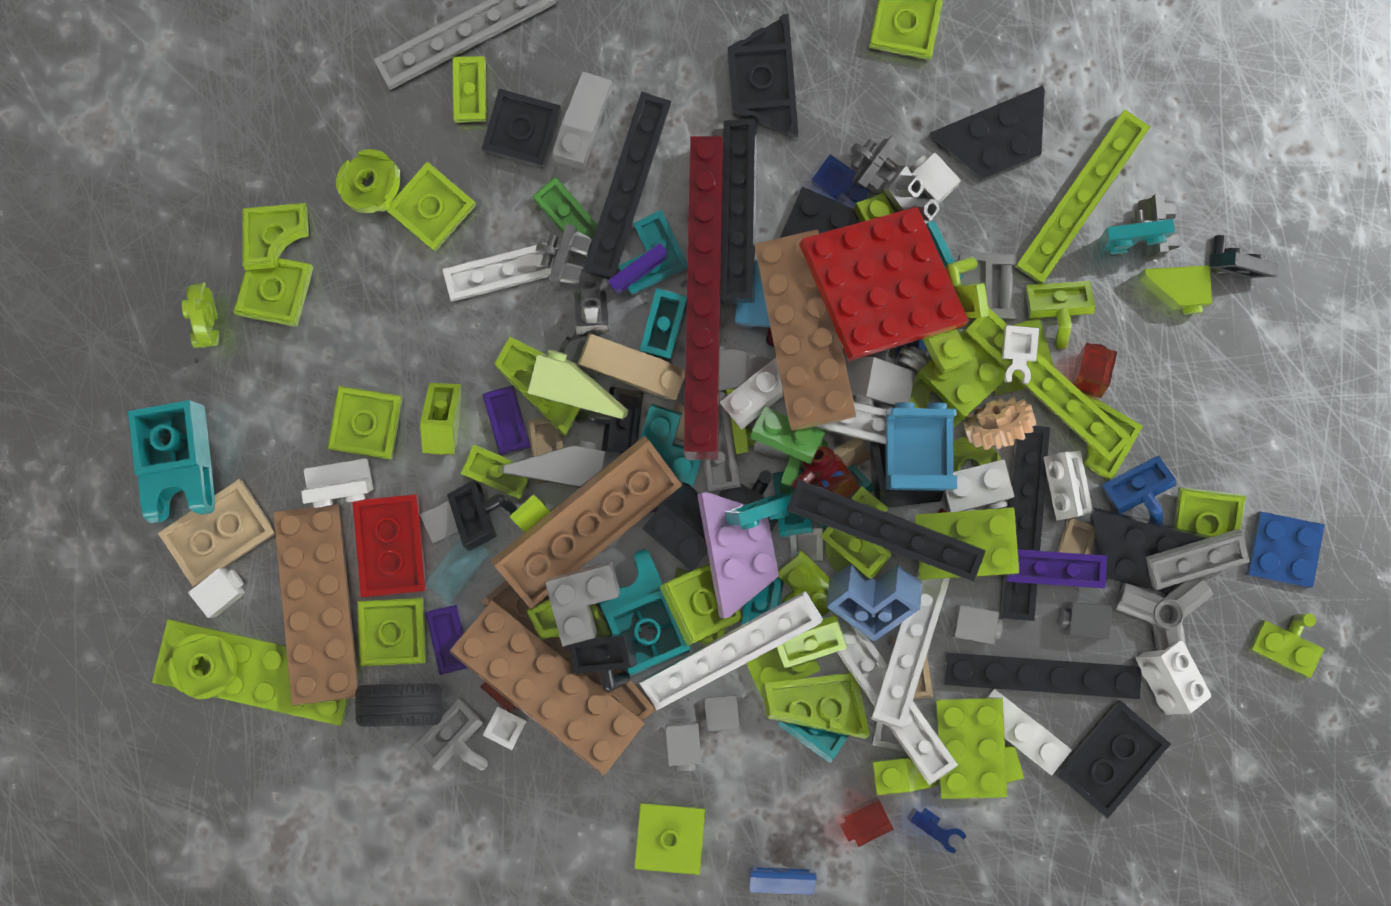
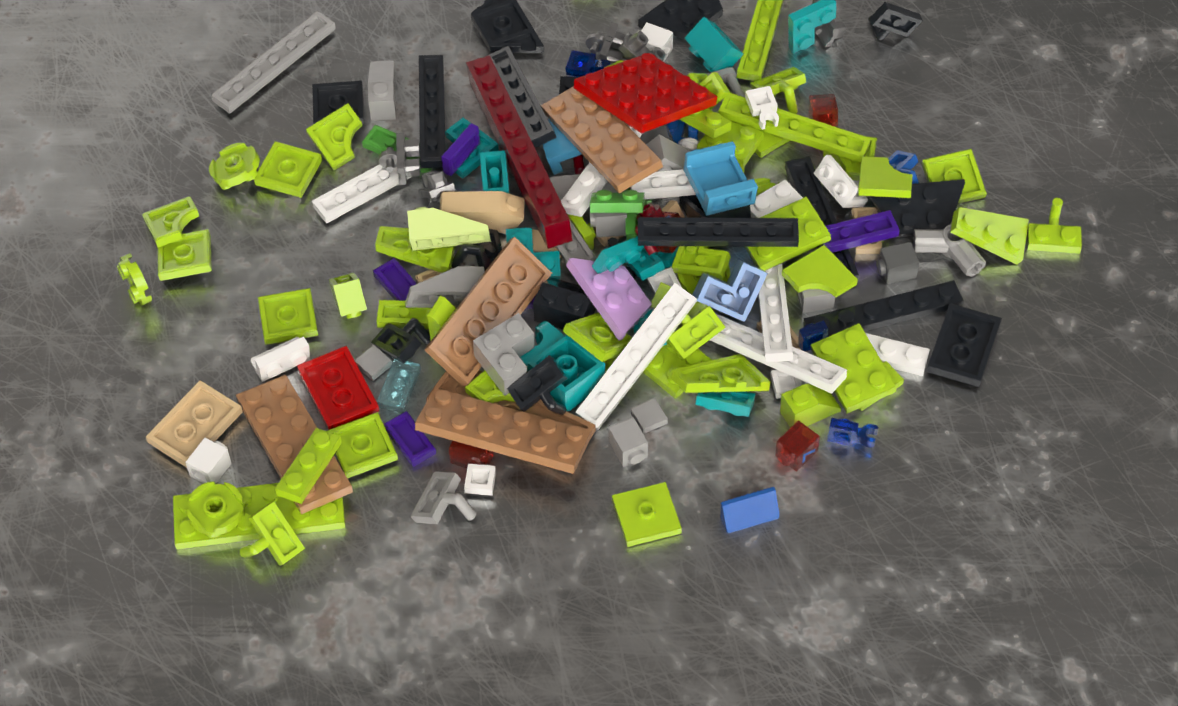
camera: 25 degrees left, 30 degrees down
teal brick [128,400,215,524] -> none
black tyre [355,683,443,727] -> none
lime plate [453,56,487,123] -> none
light nougat gear [963,398,1036,450] -> none
white bracket [1136,641,1211,715] -> none
lime slope [1138,265,1213,315] -> none
light grey tile [1146,529,1249,590] -> none
blue plate [1246,511,1325,588] -> none
none -> lime plate [240,502,305,565]
none -> lime plate [275,428,342,504]
none -> lime tile [306,103,363,171]
none -> teal brick [684,17,744,72]
none -> lime tile [782,245,858,297]
none -> clear blue plate [798,320,828,352]
none -> lime tile [858,156,913,198]
none -> lime wing [950,207,1029,265]

